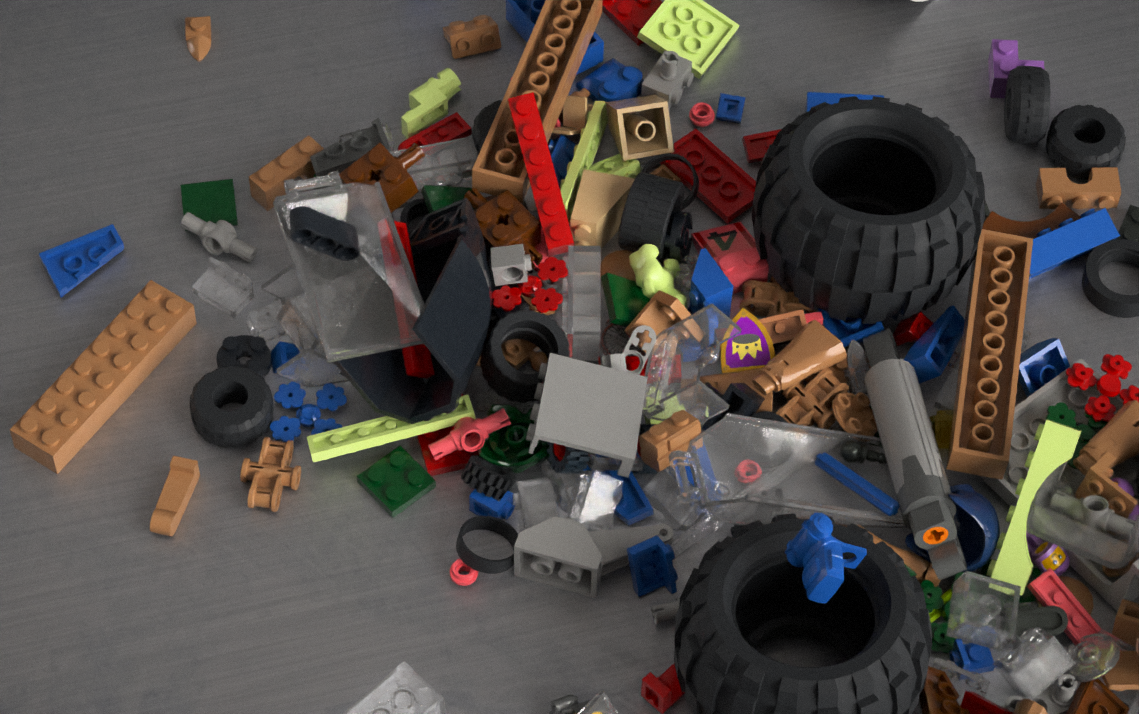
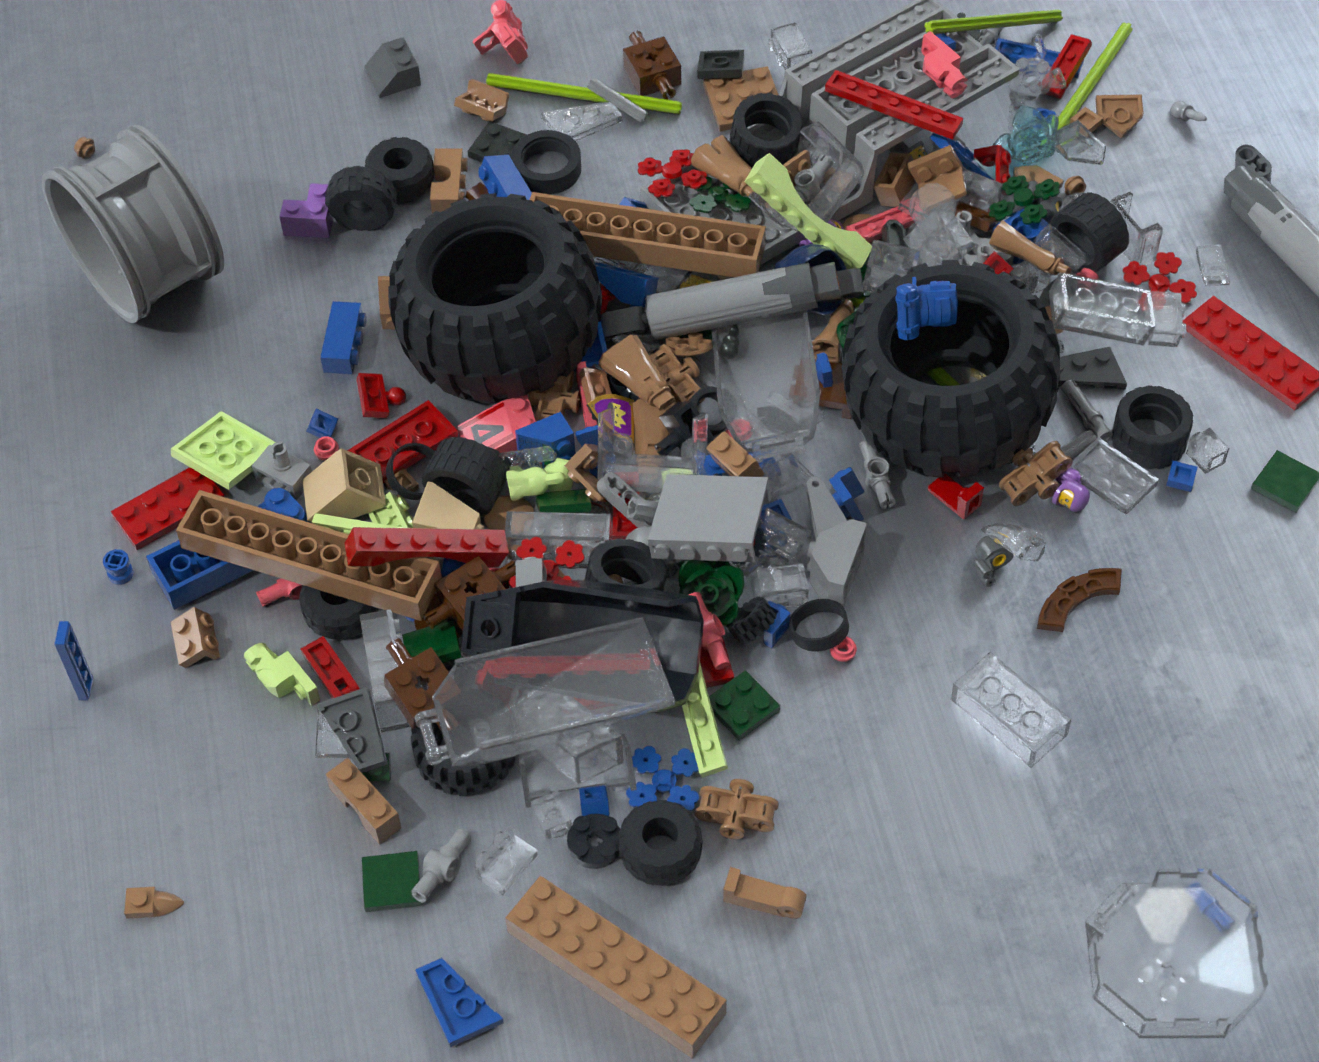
camera: 85 degrees left, 0 degrees up
black beam [289,206,360,261] -> none
blue axle [814,452,899,516] -> none

